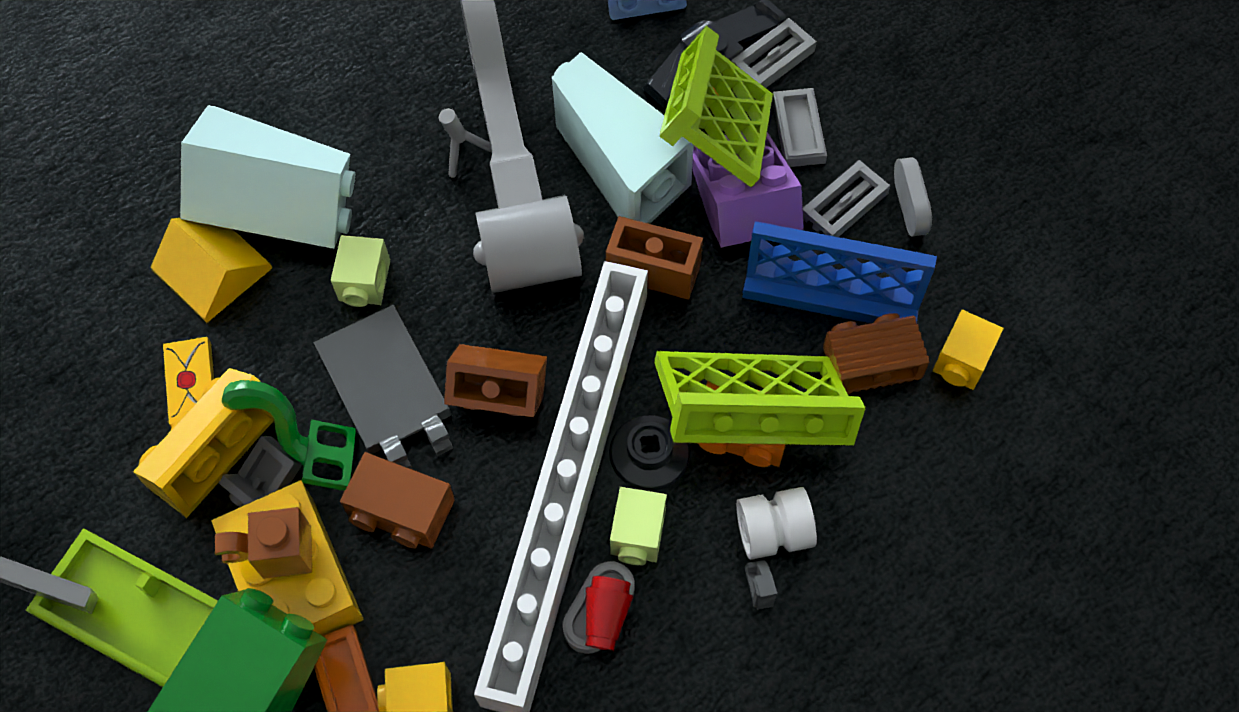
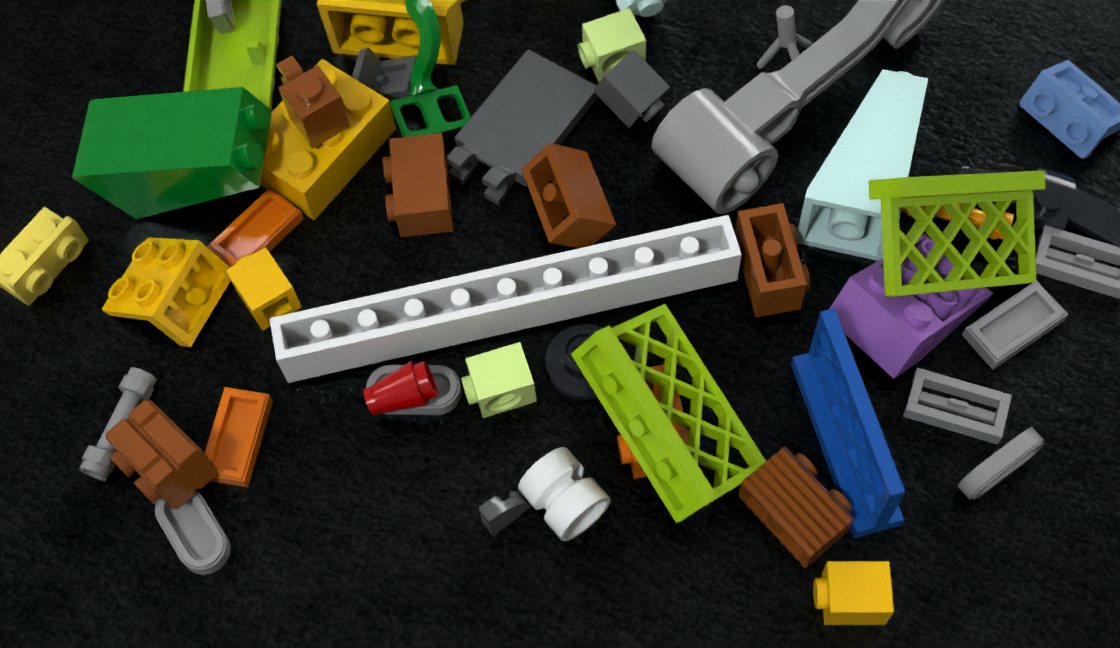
camera: 65 degrees right, 0 degrees up
none -> dark grey brick [594,49,670,128]

